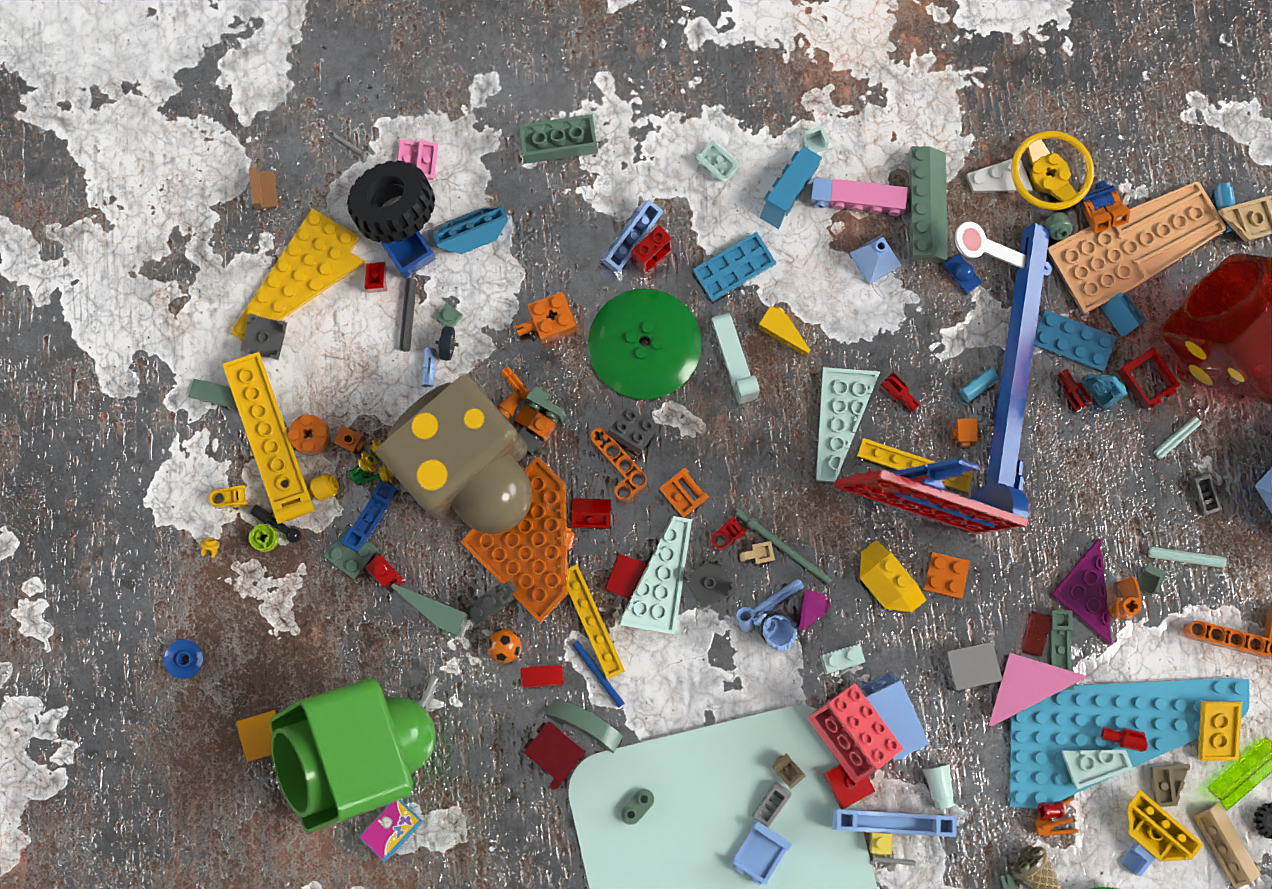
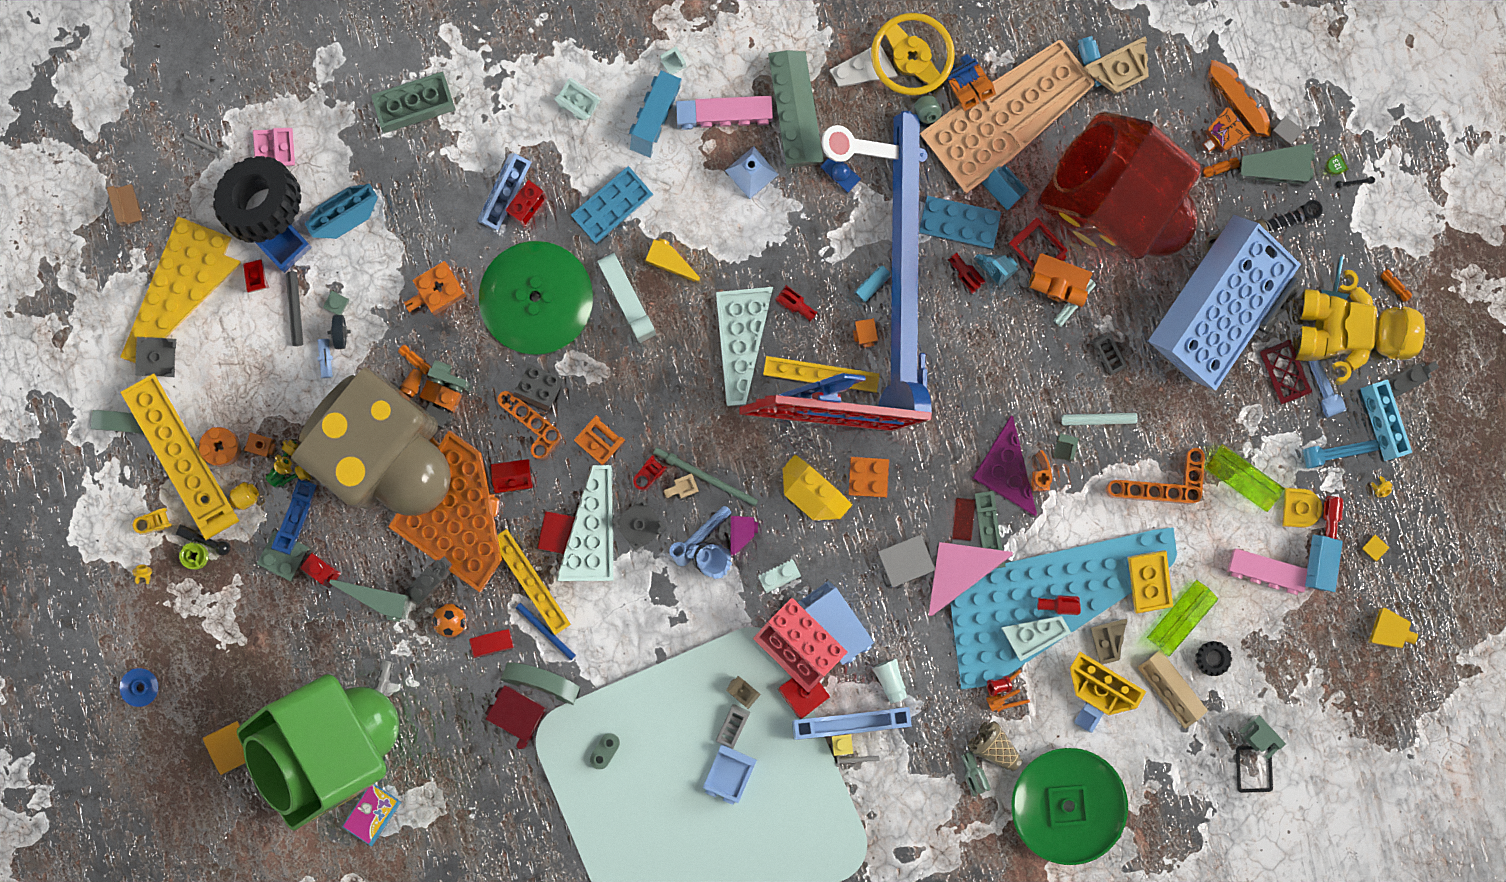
camera: 10 degrees left, 5 degrees up
none -> orange panel [1028,253,1092,307]

